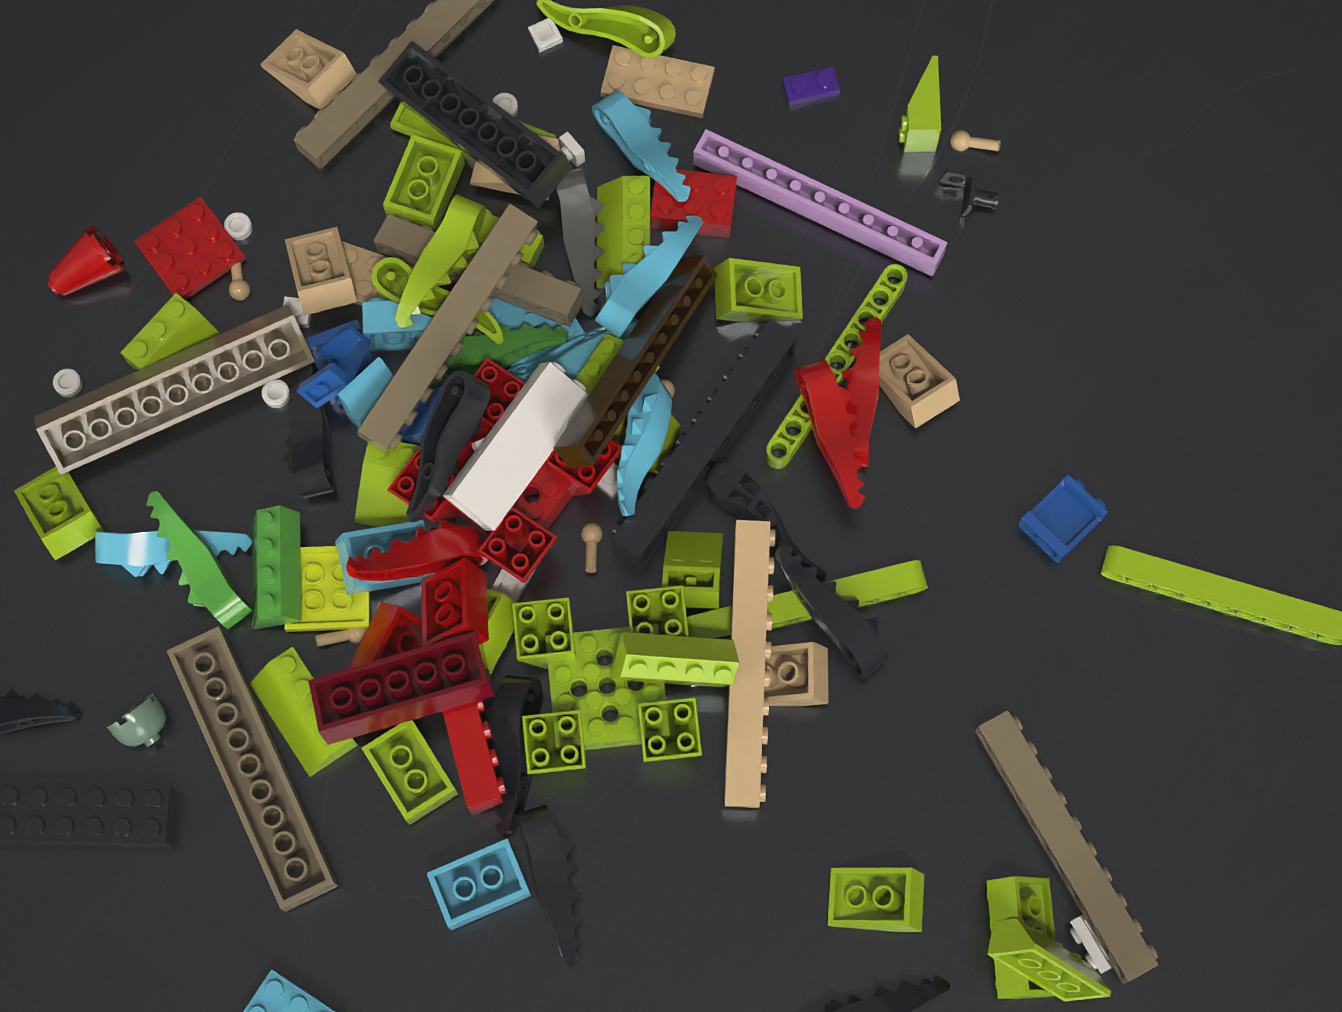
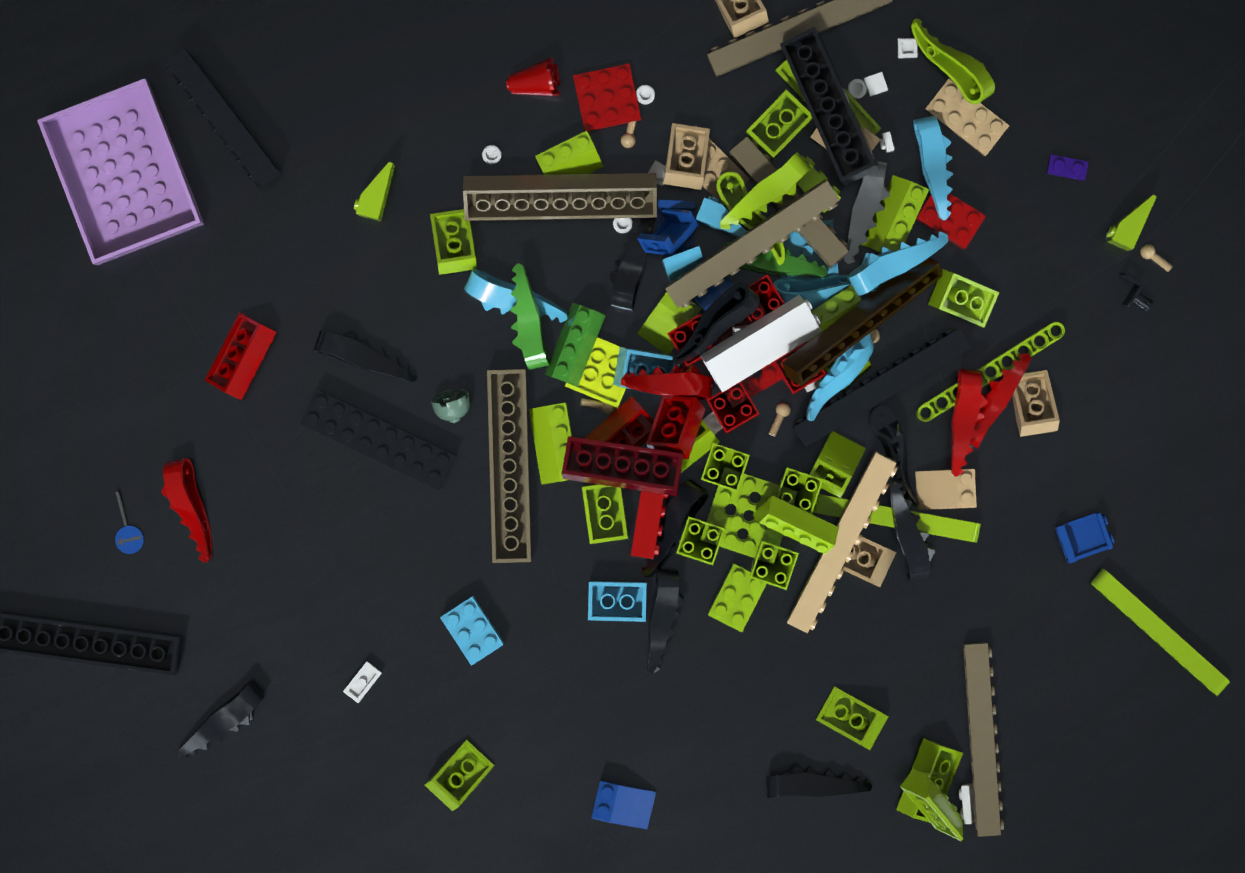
camera: 25 degrees right, 15 degrees up
lavender brick [693,129,948,277] -> none
none -> lime brick [707,563,767,632]
none -> white tile [864,72,888,97]
none -> tan slope [915,469,977,510]

